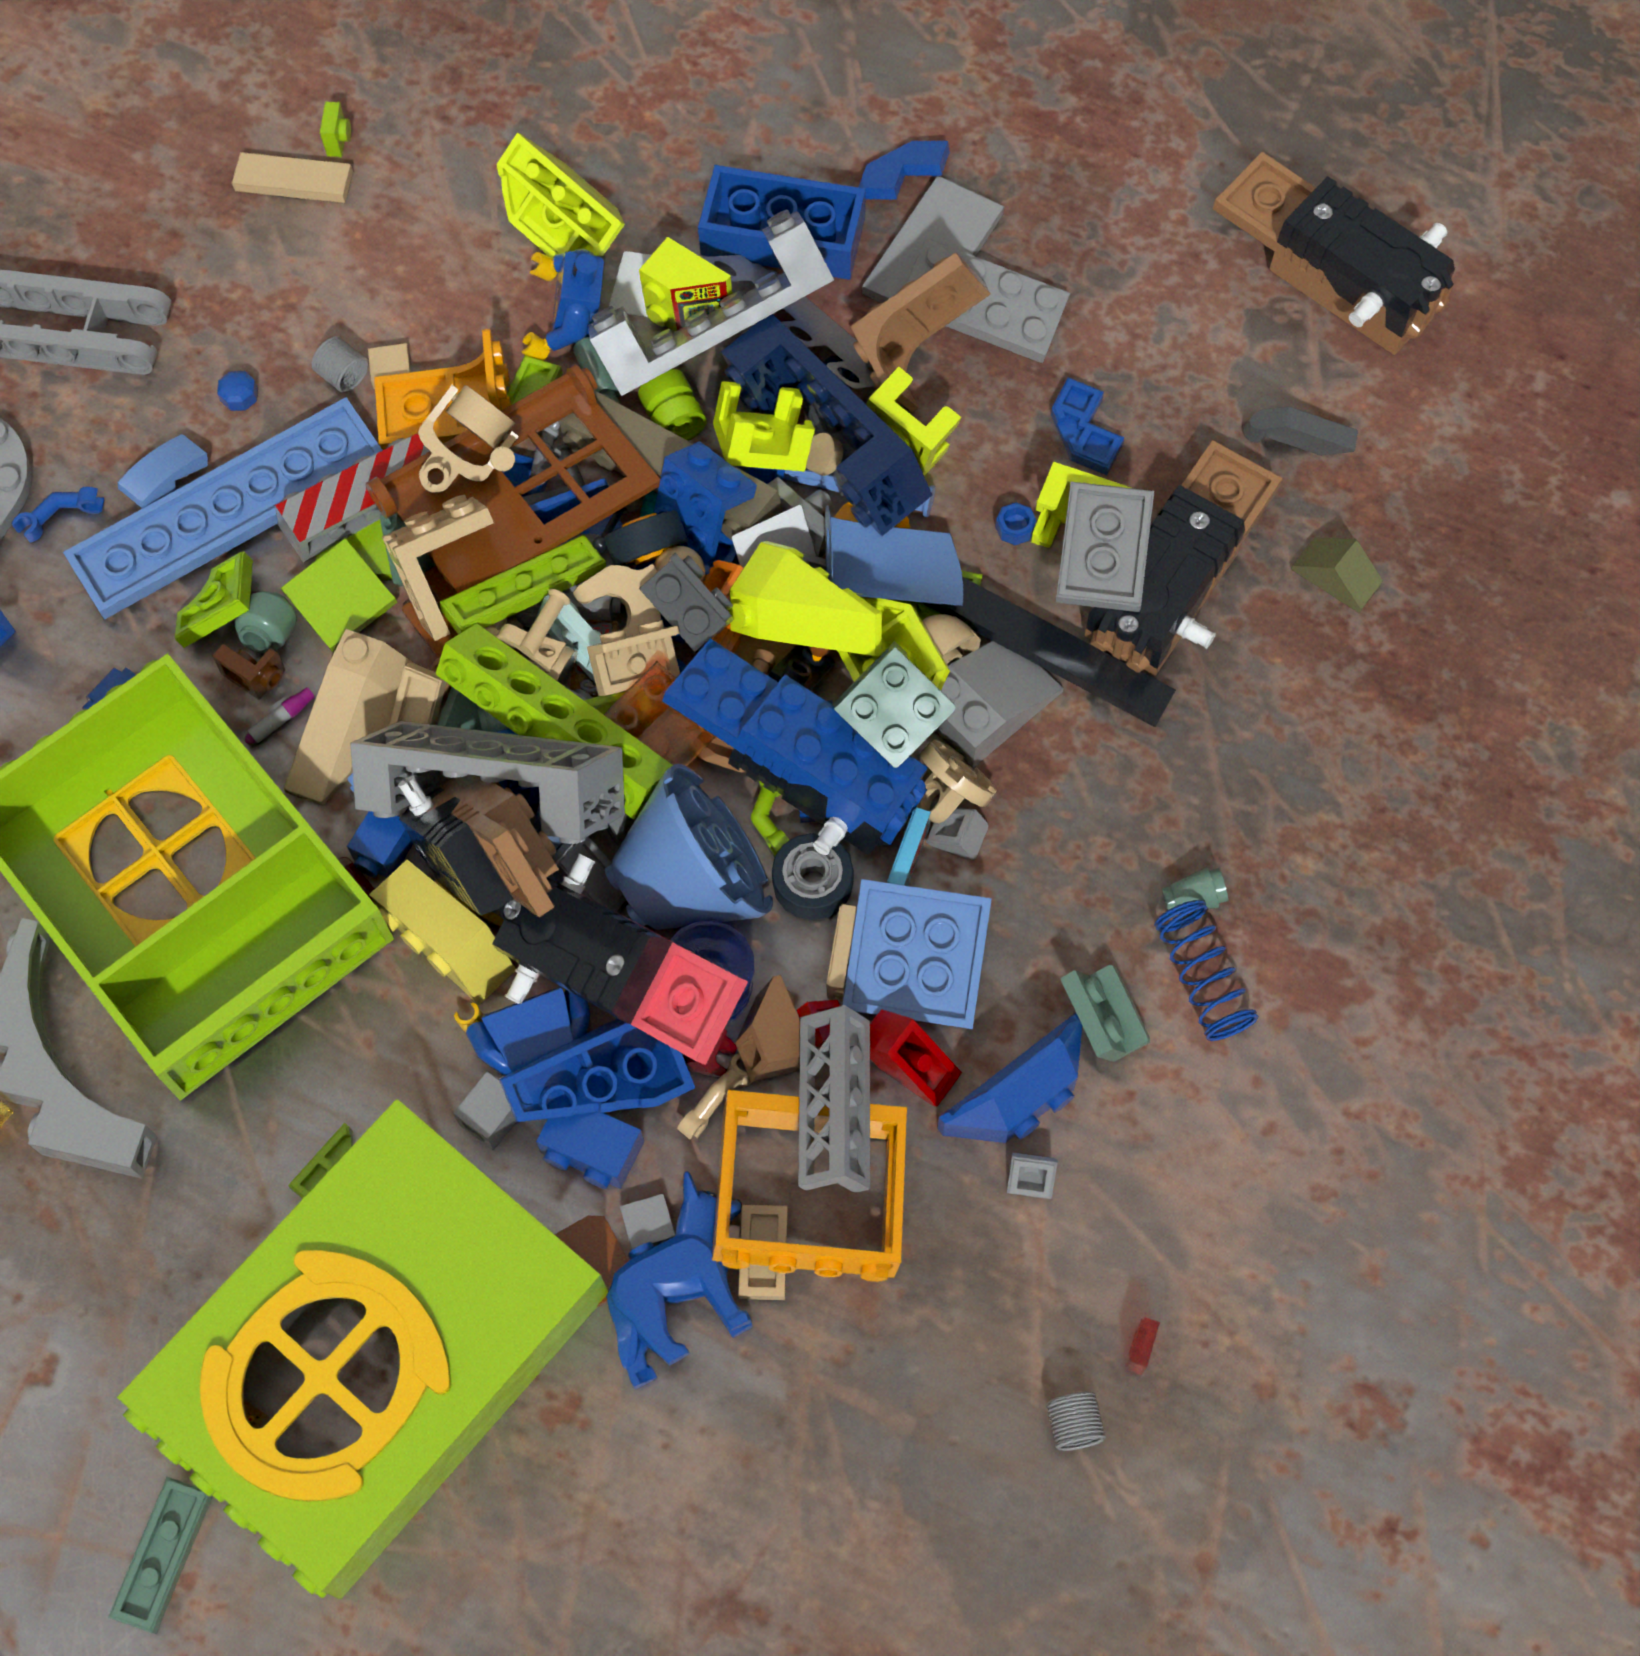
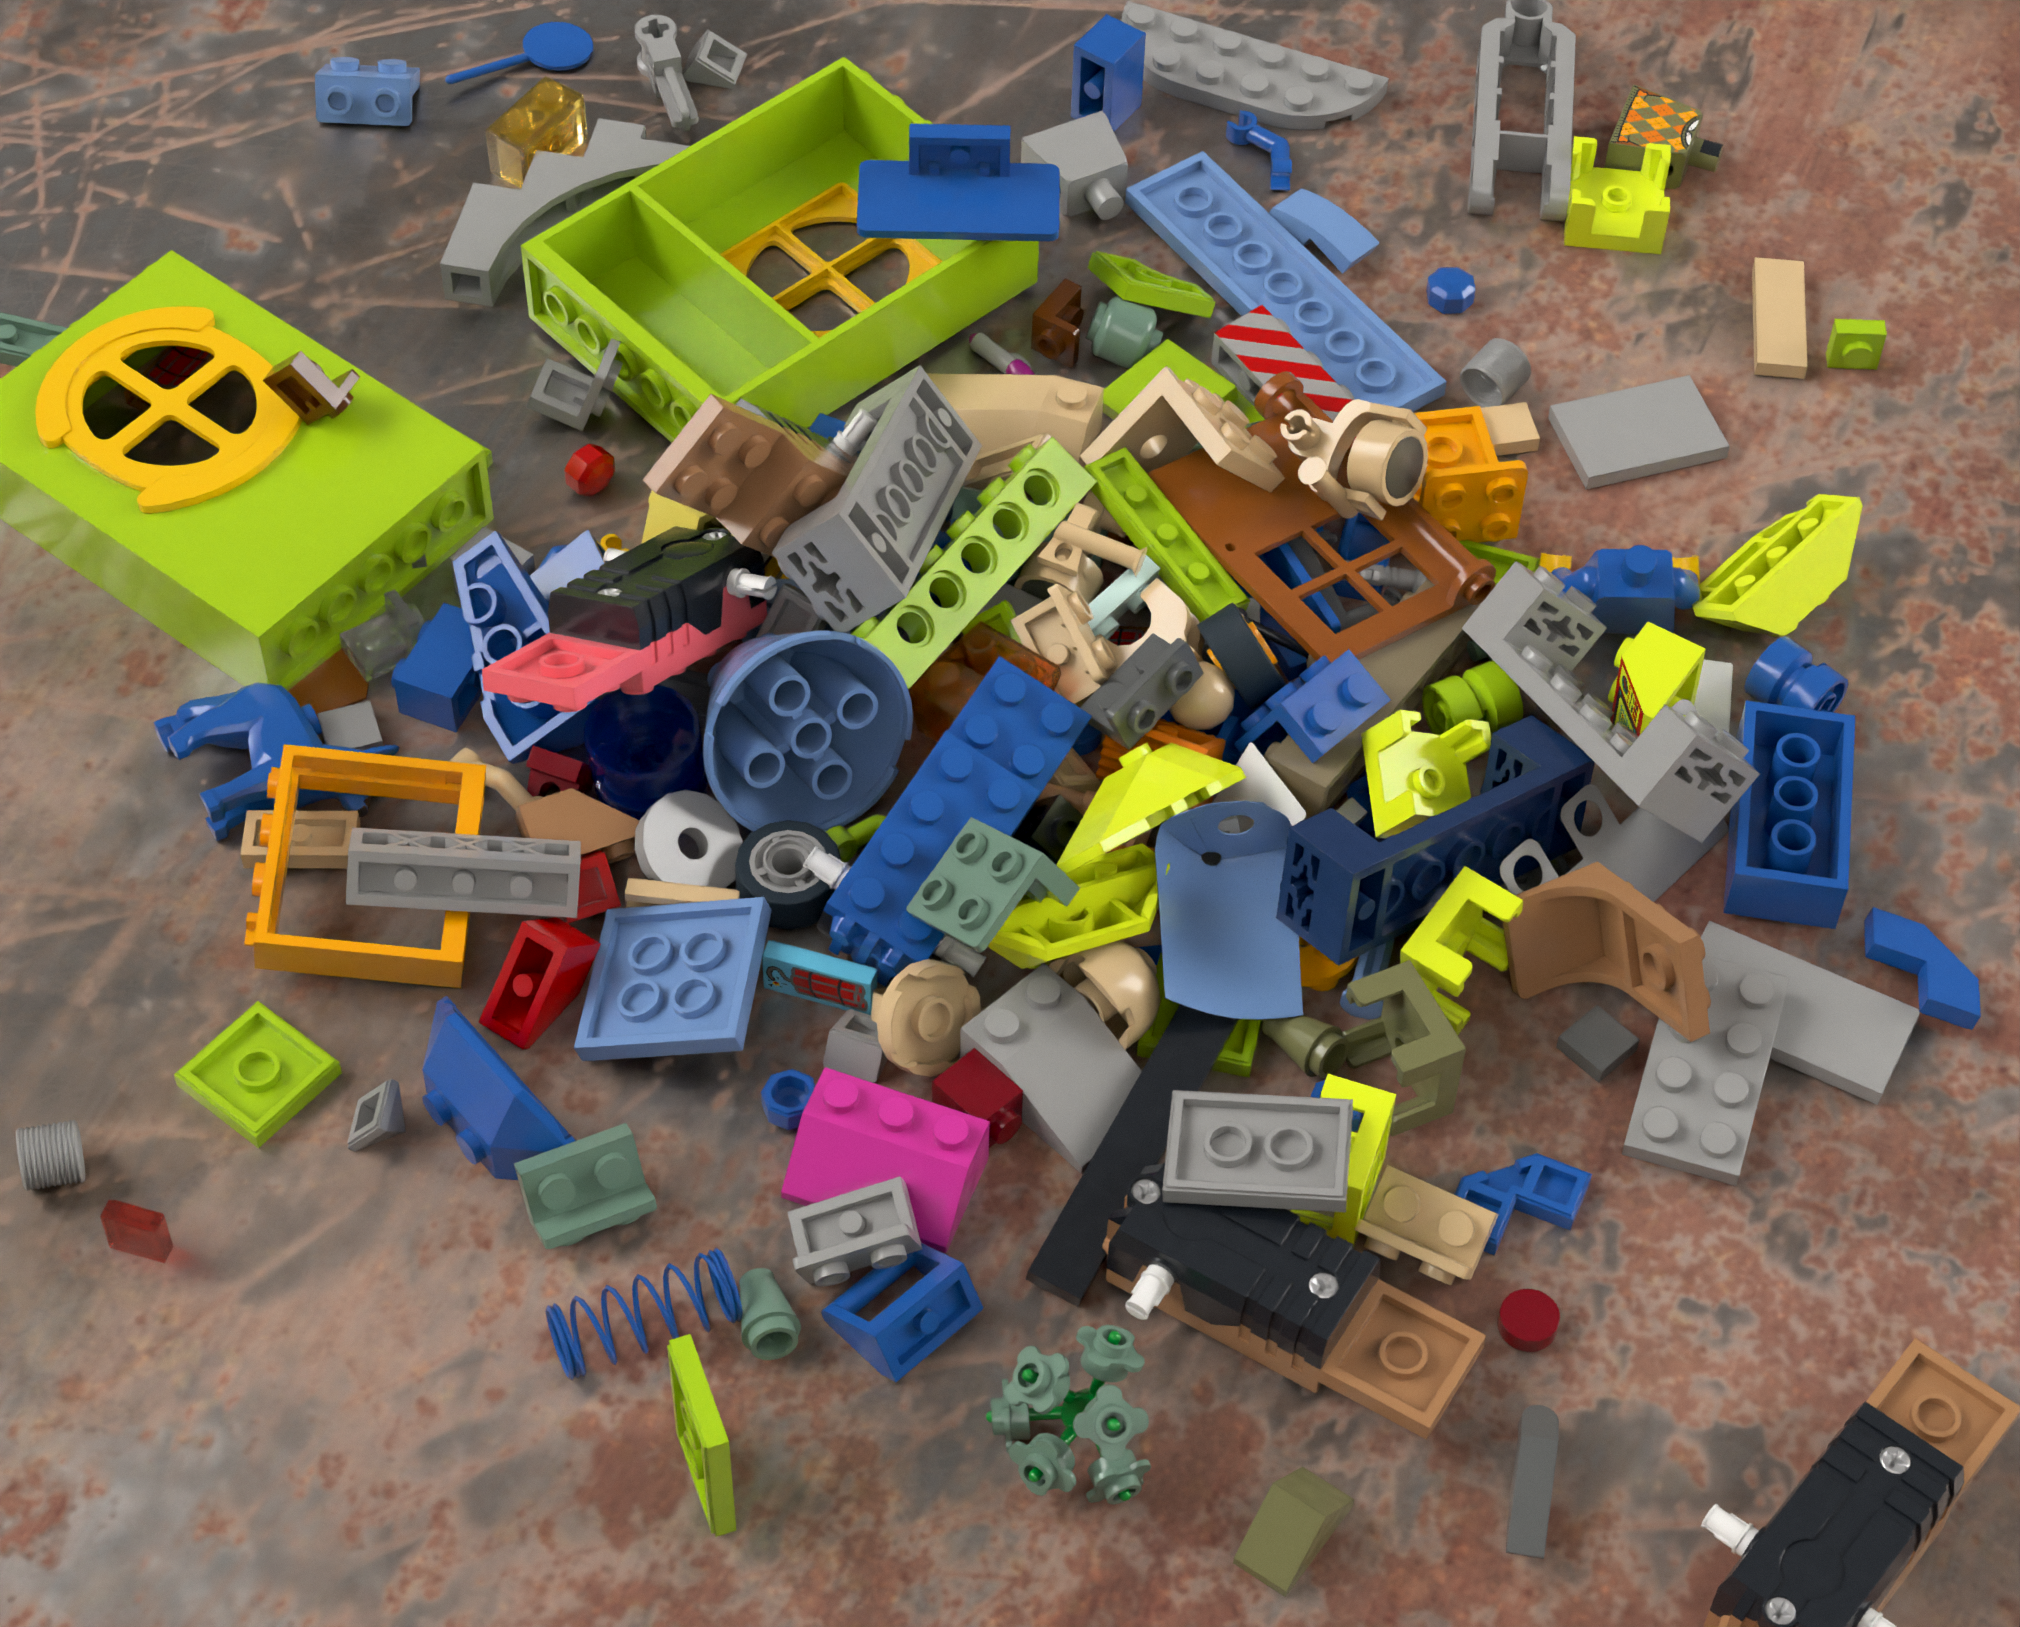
camera: 85 degrees right, 15 degrees down
none -> lime tile [174,1001,342,1148]
none -> reddish brown bracket [263,351,360,425]
none -> clear bracket [339,589,424,682]
none -> light grey bracket [526,338,623,431]
none -> red tile [564,444,615,497]
none -> light grey tile [634,790,743,888]
none -> lime tile [667,1334,736,1537]
none -> blue tile [761,1069,816,1130]
none -> dark pink slope [781,1067,990,1253]
none -> light grey bracket [788,1176,922,1286]
none -> blue tile [821,1243,984,1382]
none -> blue bracket [857,123,1060,242]
none -> dark red brick [932,1048,1023,1148]
none -> sand green plant [986,1325,1151,1504]
none -> light grey torso [1021,110,1128,220]
none -> olive cone [1262,1015,1349,1079]
none -> olive panel [1342,960,1466,1137]
none -> tan bracket [1354,1165,1499,1285]
none -> dark red tile [1497,1289,1560,1352]
none -> light grey tile [1548,375,1730,490]
none -> dark grey tile [1556,1005,1640,1083]
none -> neon yellow panel [1564,136,1671,254]
none -> olive torso [1604,85,1724,189]
none -> blue wheel [1744,636,1848,713]

